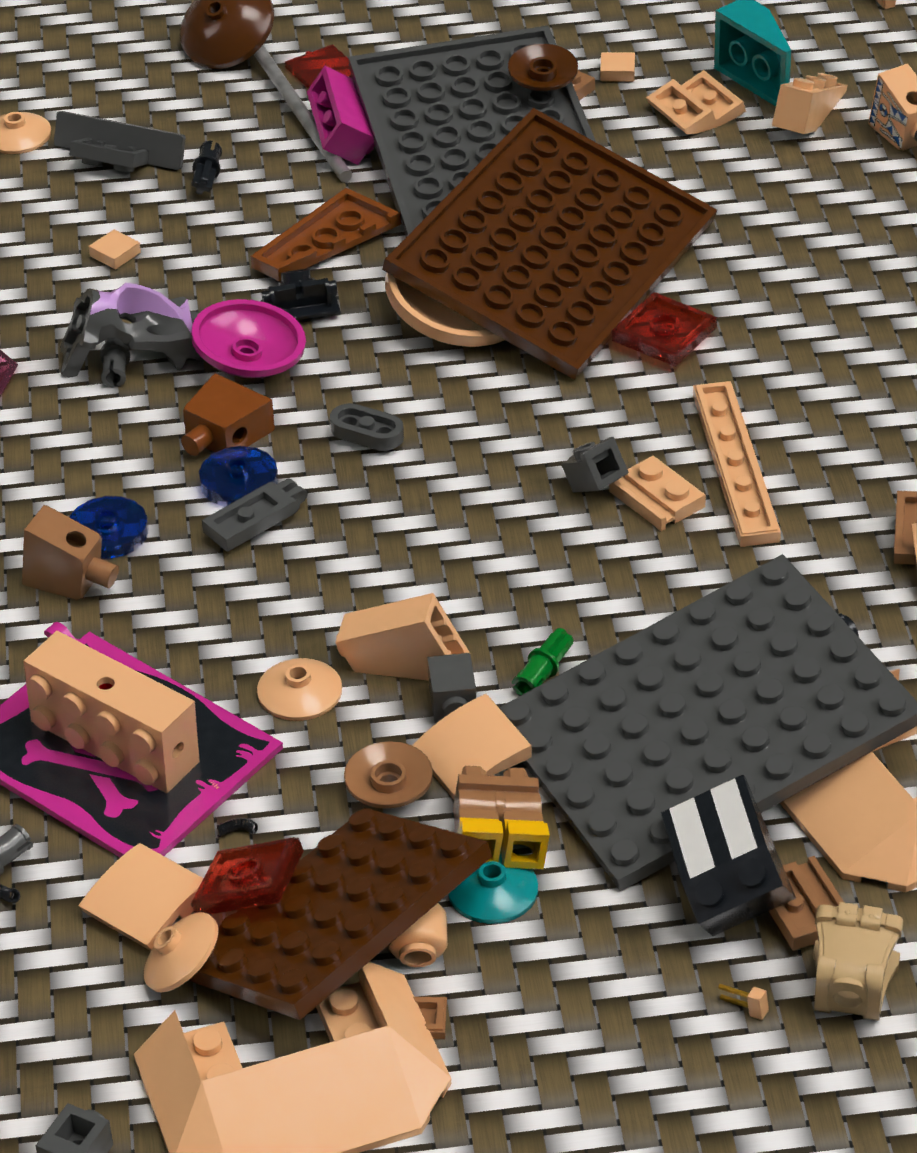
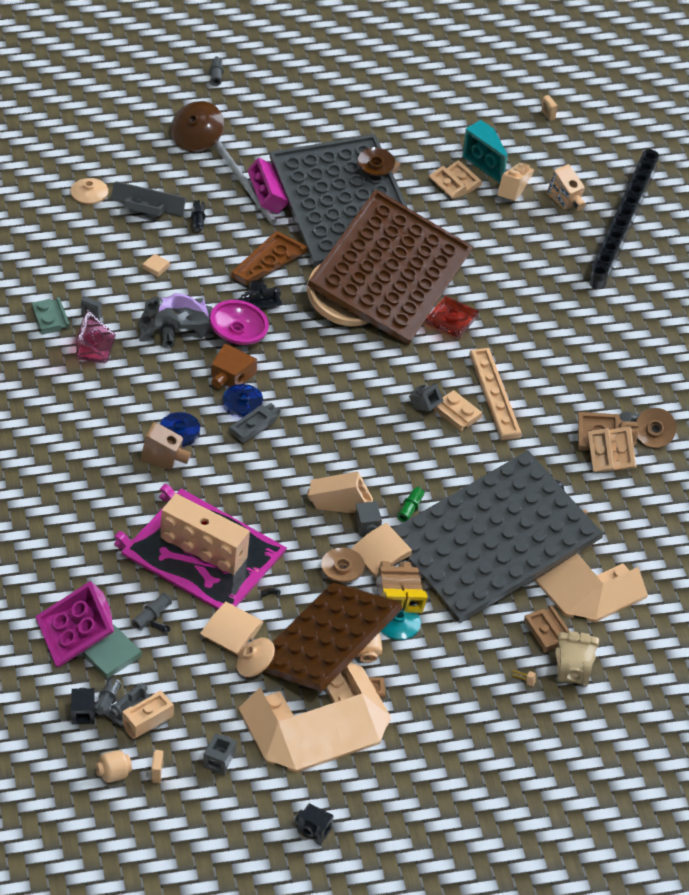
camera: 10 degrees left, 5 degrees up
clear red plate [191,837,304,915] -> none
light nougat dish [257,658,342,721] -> none
clear red piece [285,44,352,89] -> none
dark grey plate [330,403,404,452] -> none
light nougat tile [600,52,635,82] -> none
black slope [661,775,796,936] -> none

